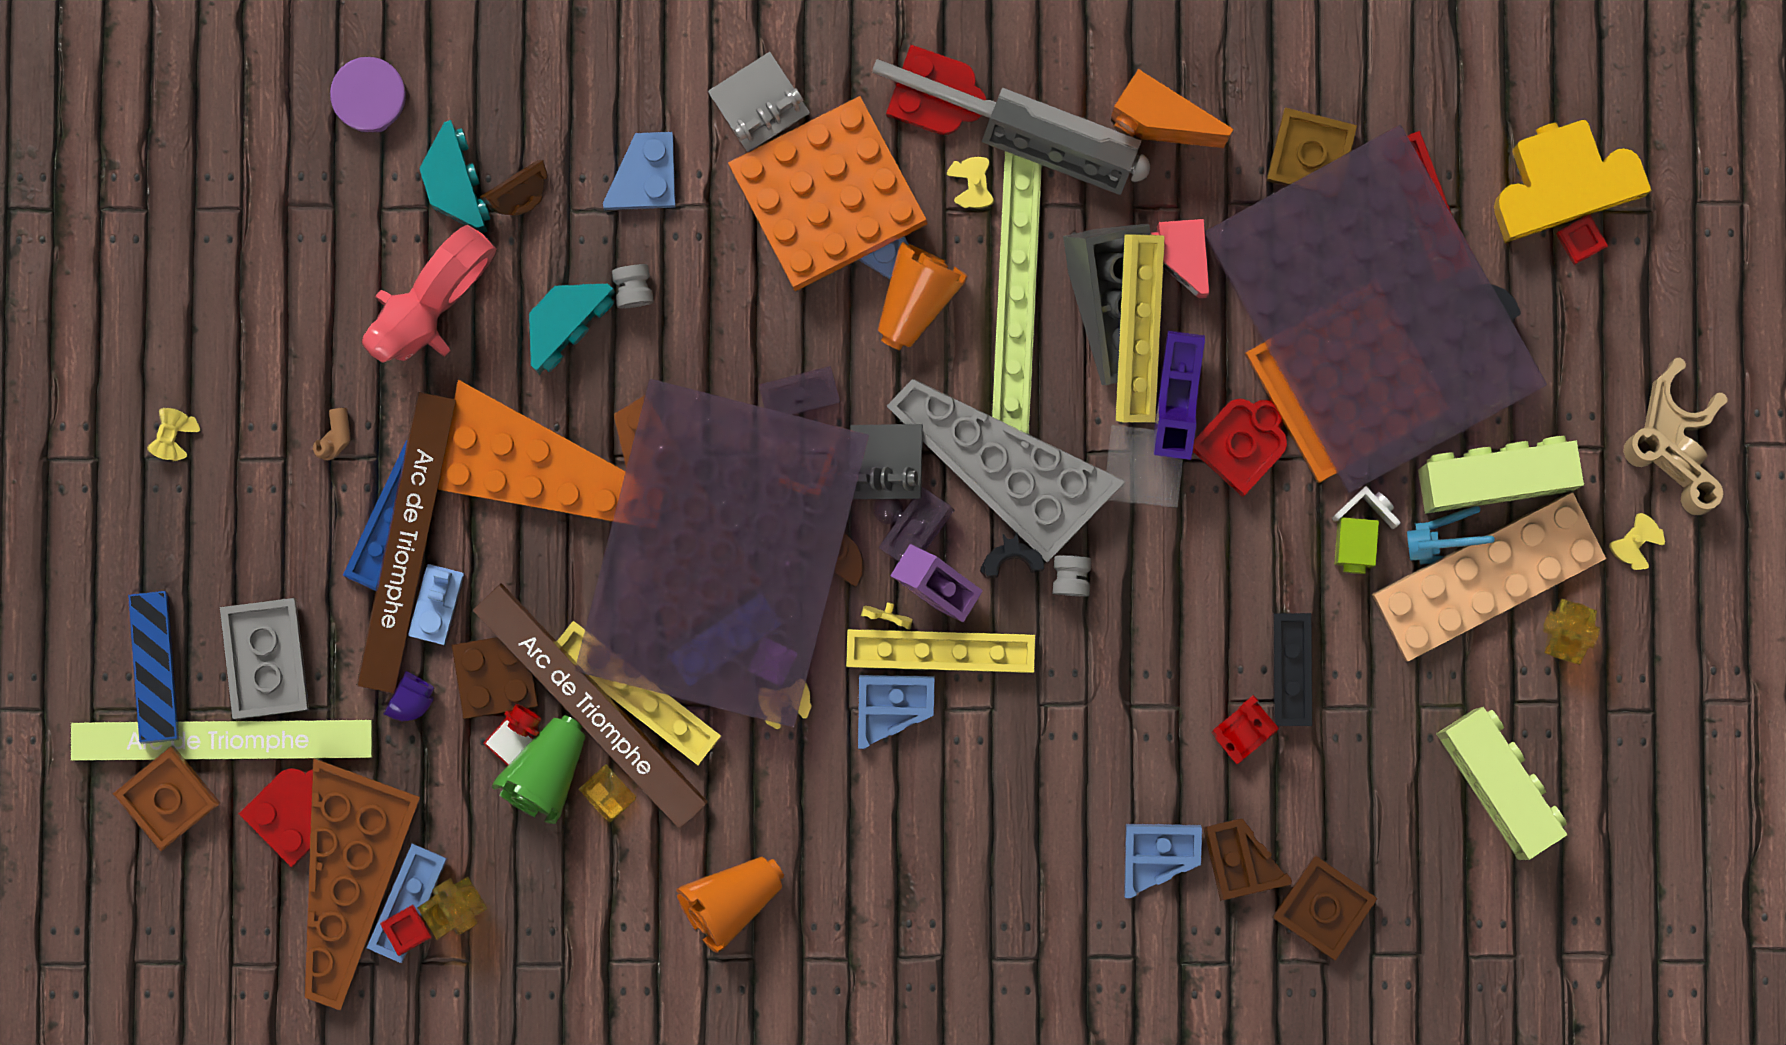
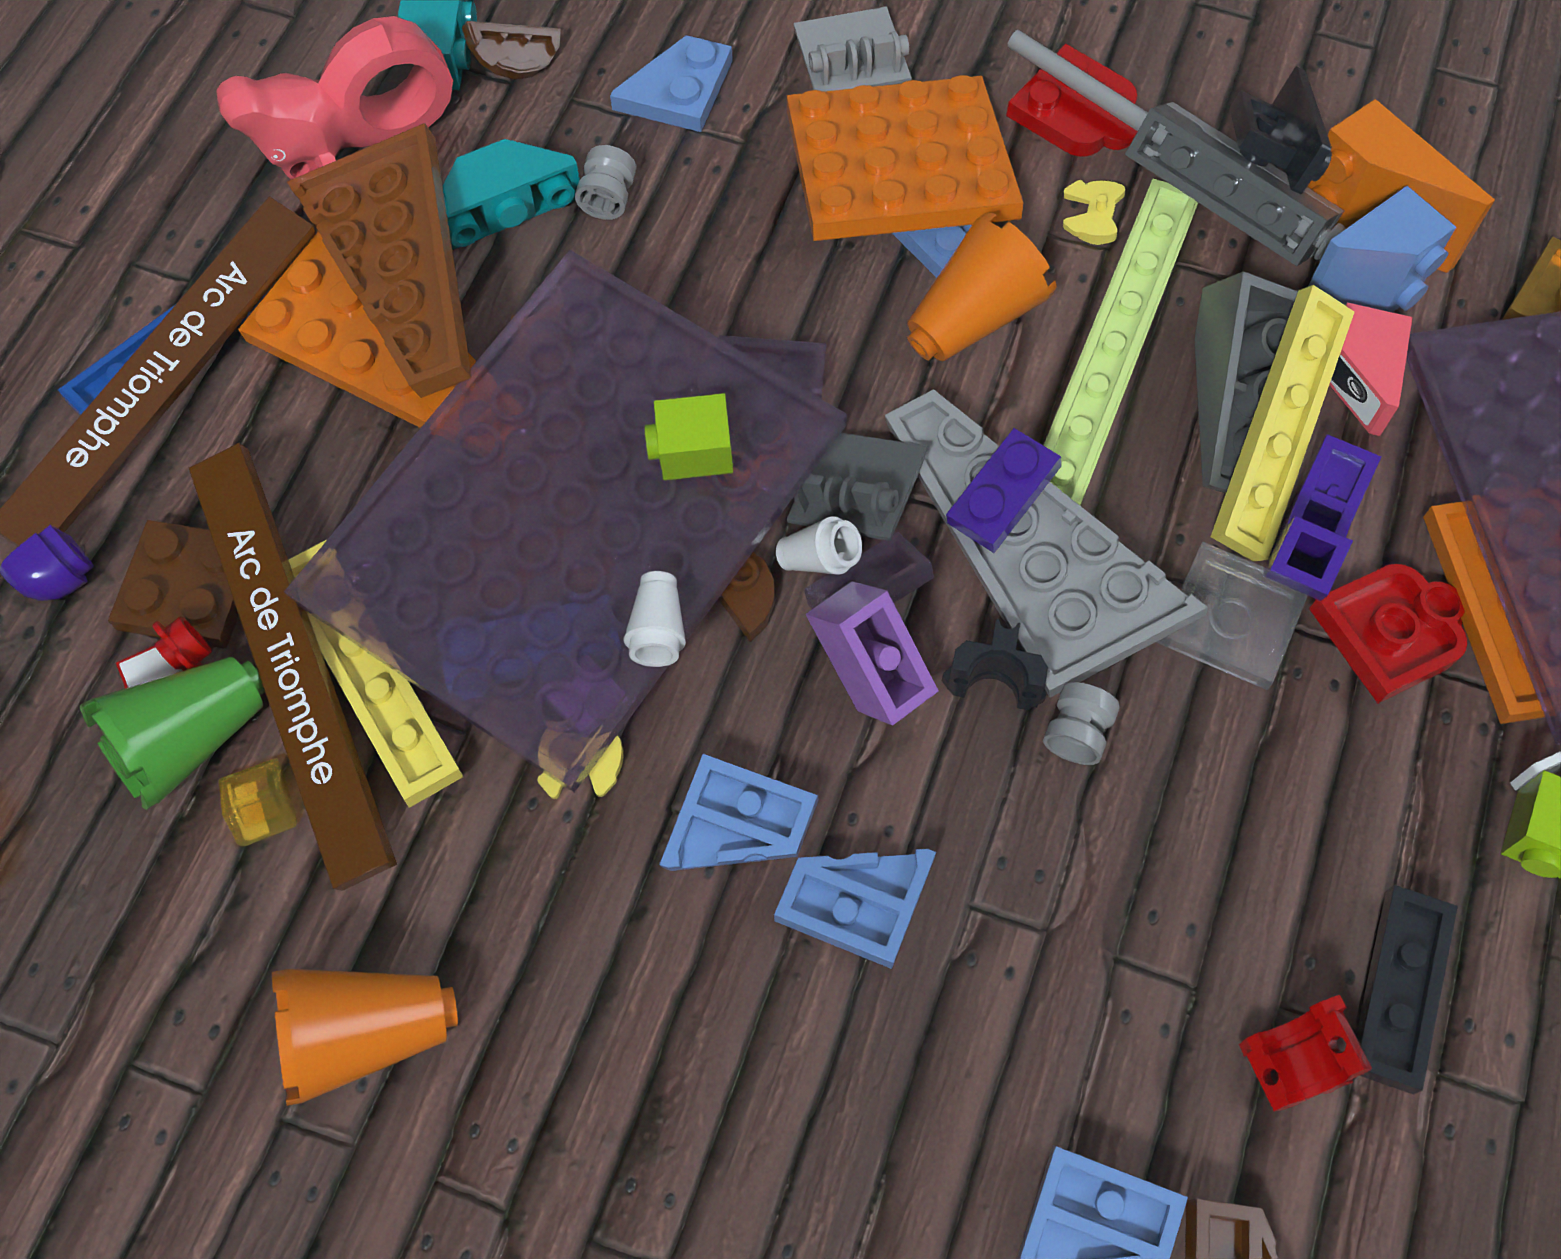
camera: 20 degrees right, 20 degrees down
medium nougat arm [313,408,351,460] -> none
light blue plate [408,564,465,646] -> none
light yellow plate [846,629,1035,673] -> none
light yellow piece [861,602,913,630] -> none
none -> dark orange wing [287,123,472,398]
none -> white cone [624,571,686,667]
none -> lime brick [645,393,733,480]
none -> medium blue wing [774,849,936,969]
none -> white cone [776,517,862,574]
none -> dark purple plate [946,428,1061,553]
none -> black bracket [1230,66,1332,194]
none -> medium blue slope [1308,186,1456,312]

